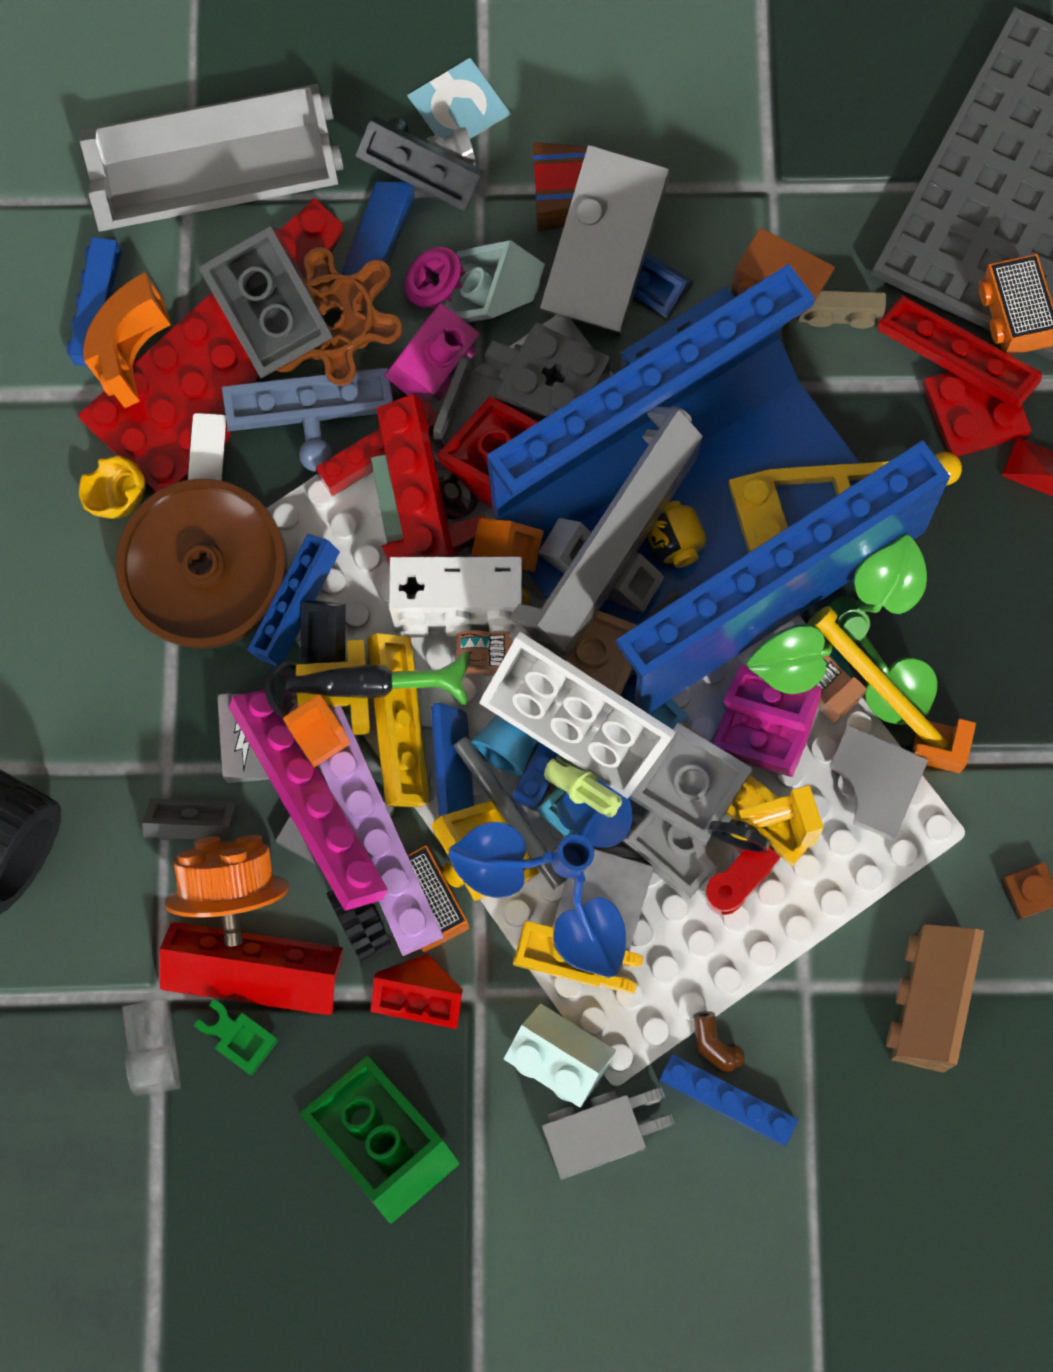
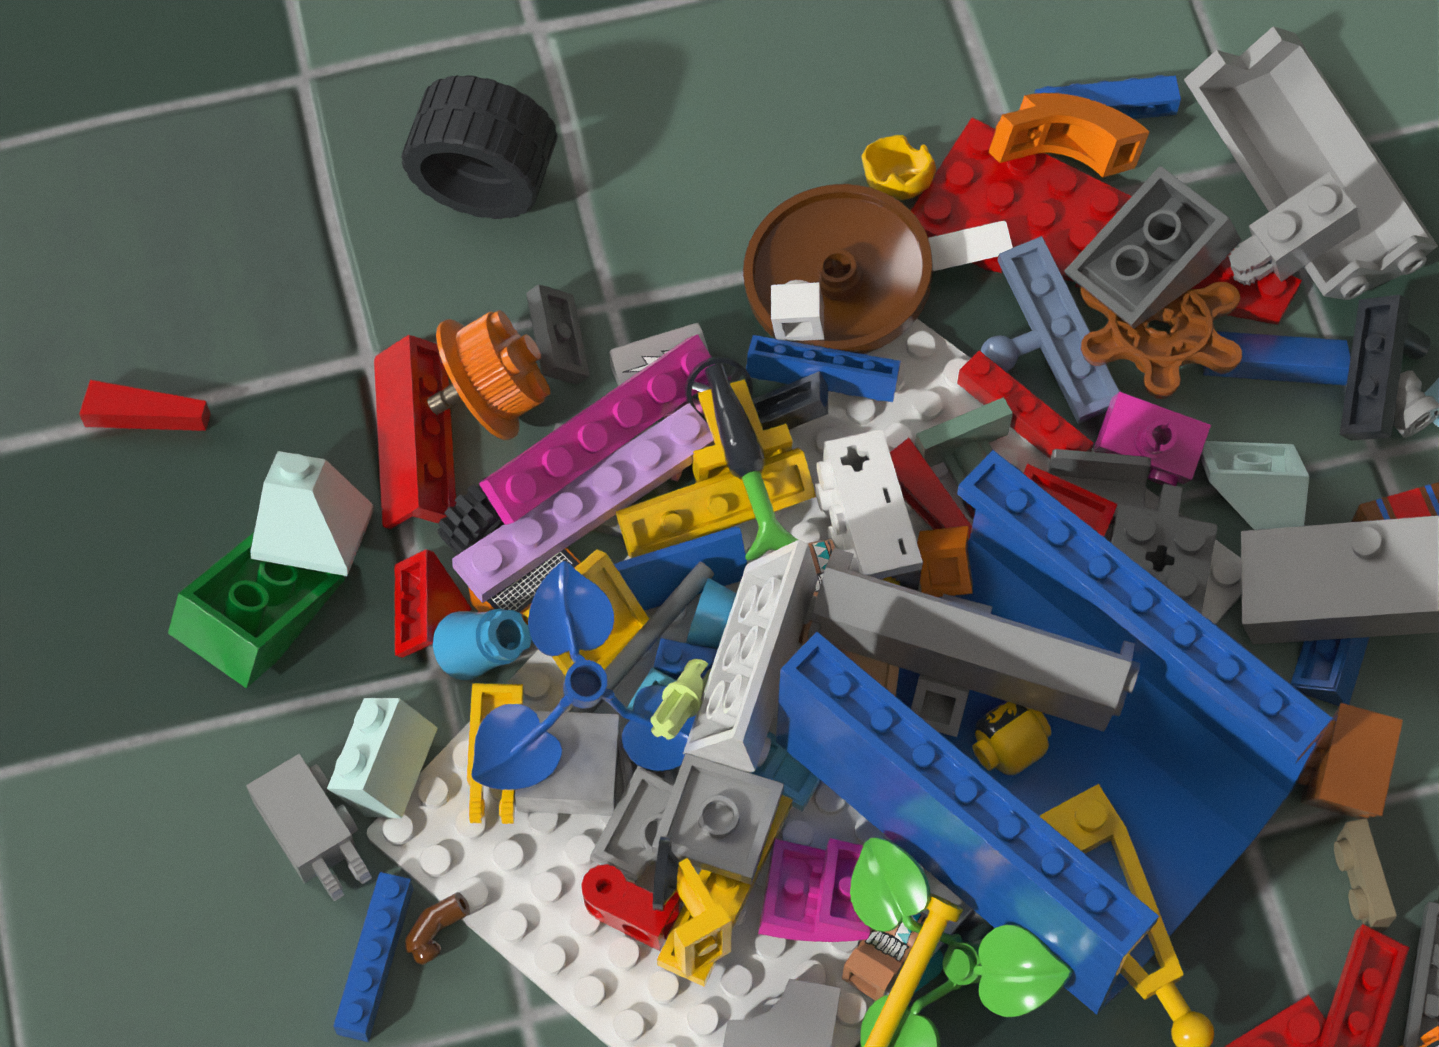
camera: 70 degrees right, 10 degrees down
clear plate [122,999,181,1097] -> none
green plate [193,999,279,1076] -> none
orange panel [283,694,351,768] -> none
red plate [376,394,455,557] -> none
dark pink gear [404,247,466,310] -> none
none -> red piece [79,380,211,431]
none -> light aqua slope [251,451,373,576]
none -> dark azure plant [433,609,532,680]
none -> white plate [771,280,824,341]
none -> light grey hinge [1228,172,1361,286]

